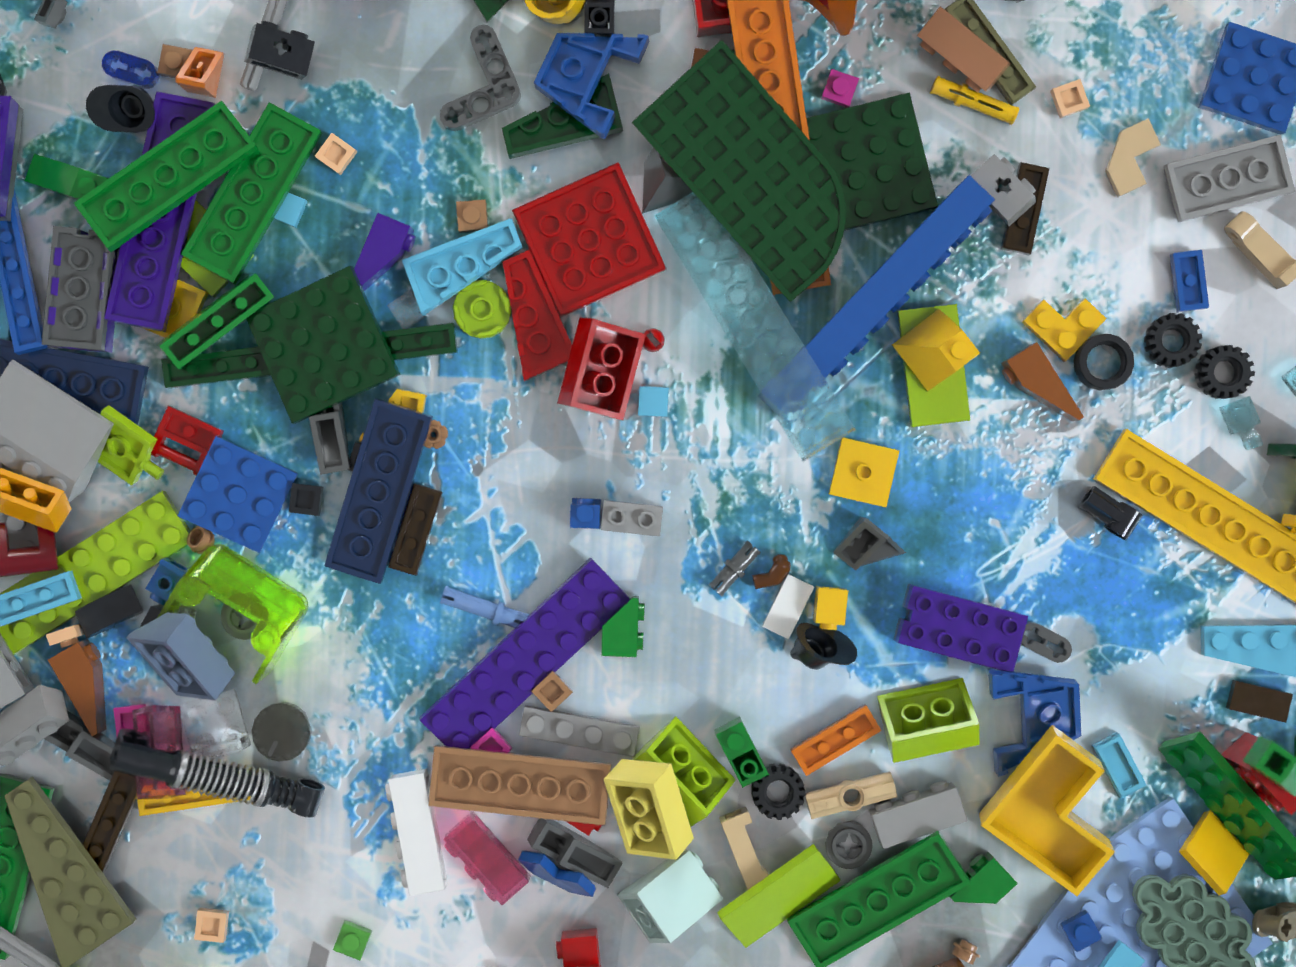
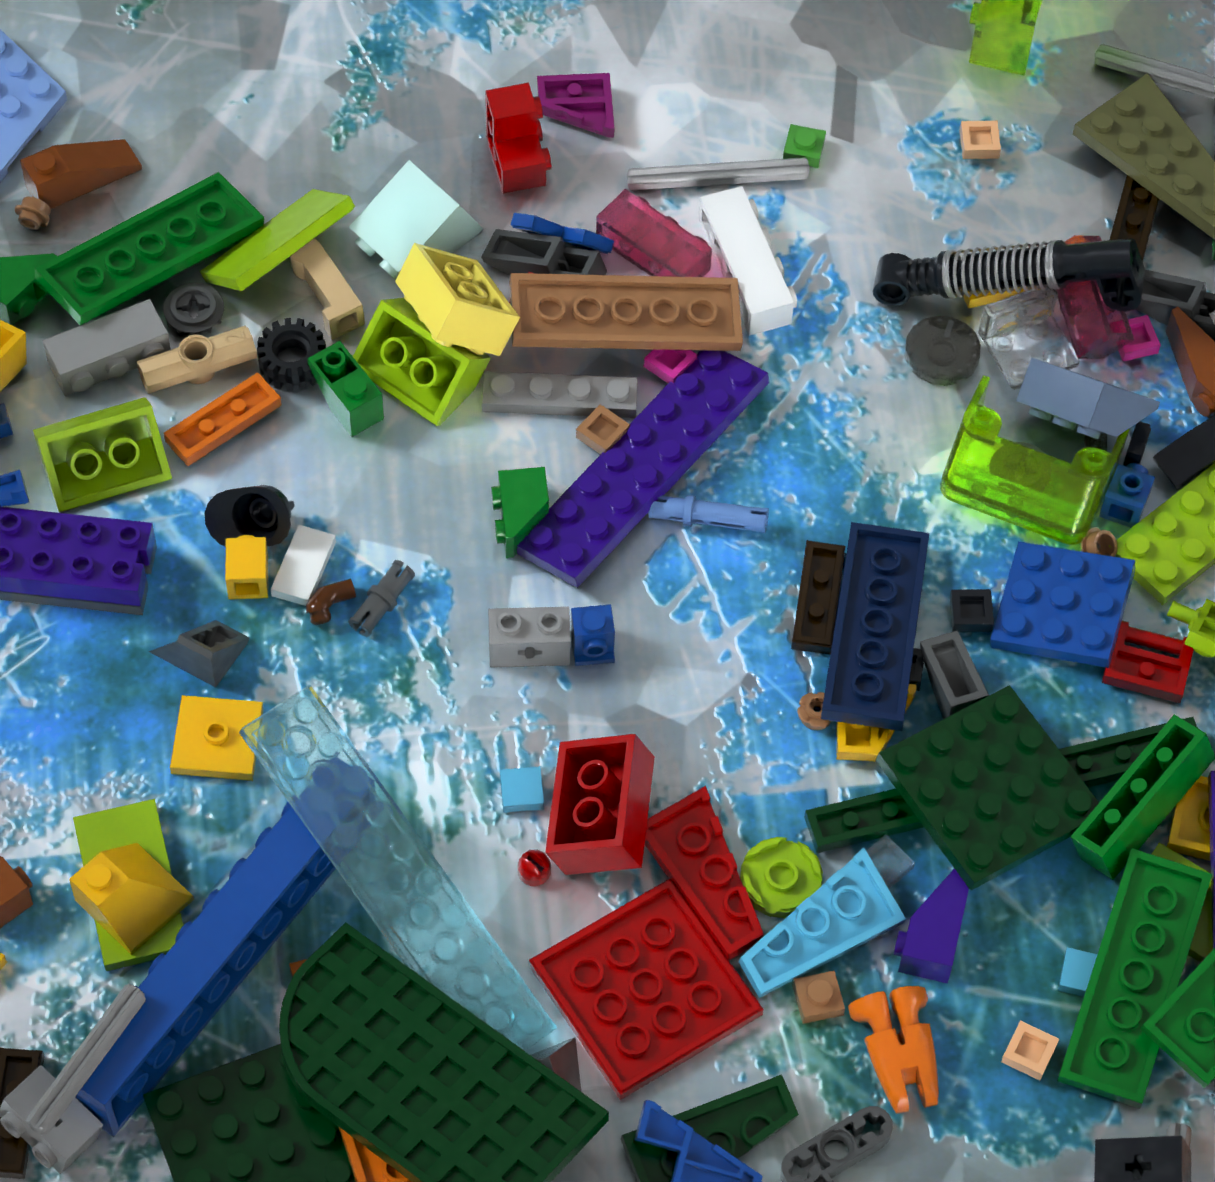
camera: 165 degrees right, 30 degrees down
none -> light grey axle [27,984,146,1136]
none -> light grey axle [627,157,809,191]
none -> orange piece [848,986,939,1114]

